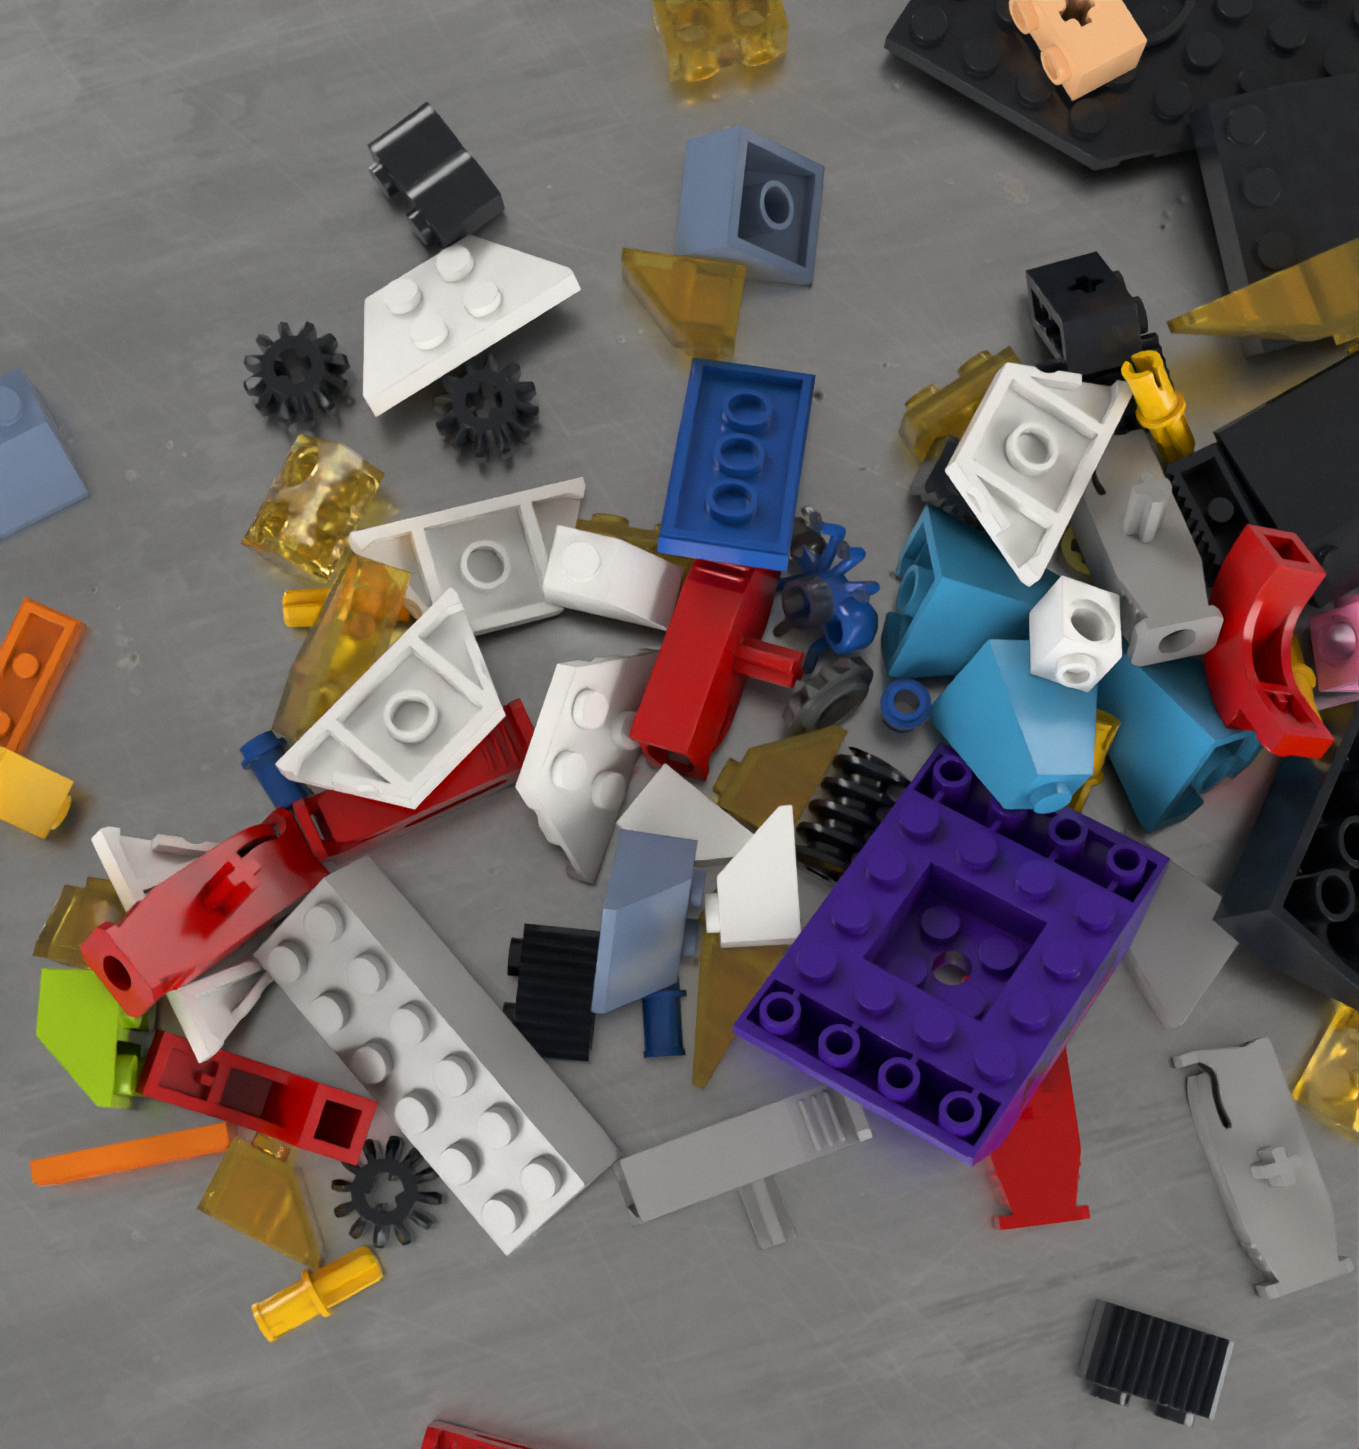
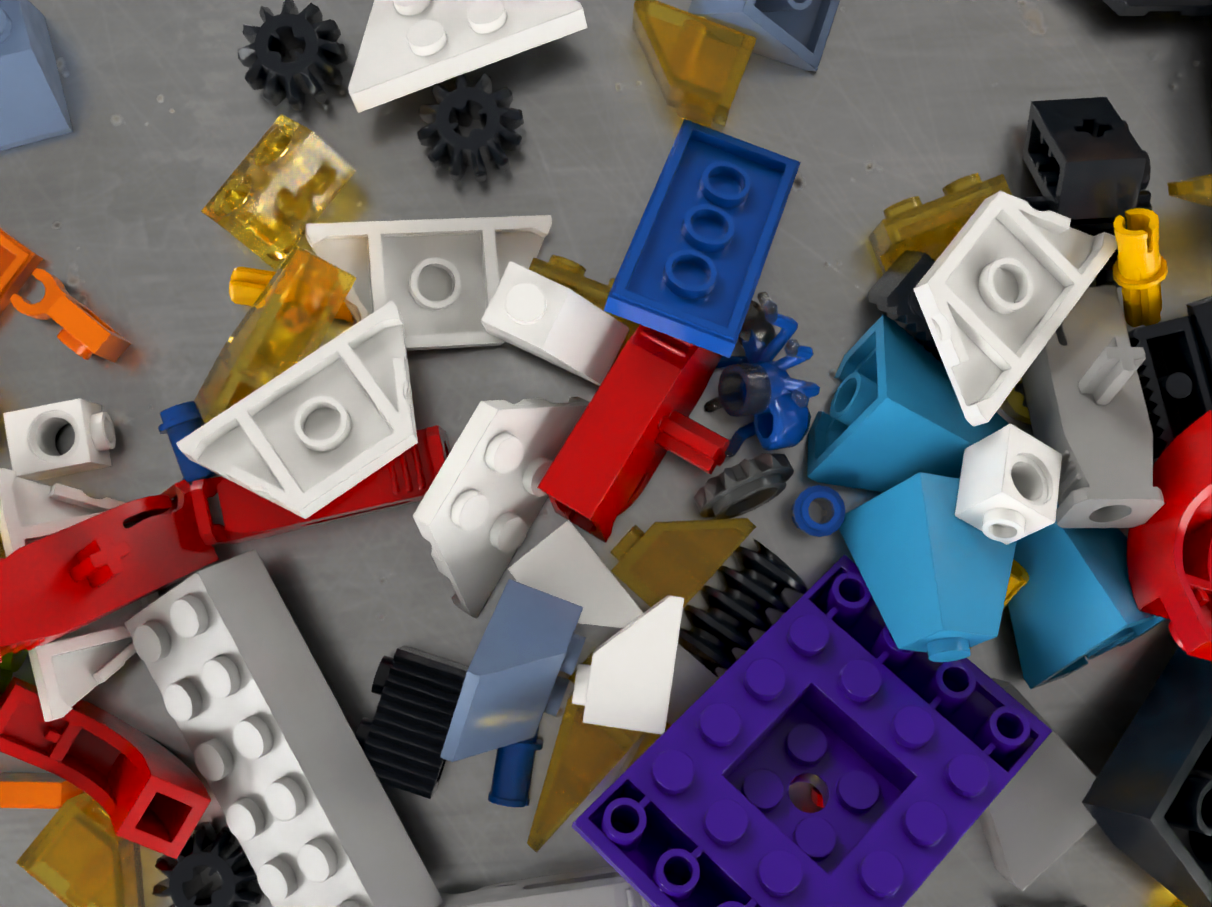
camera: 10 degrees right, 5 degrees up
none -> white brick [3,398,116,481]
none -> orange plate [10,268,131,363]

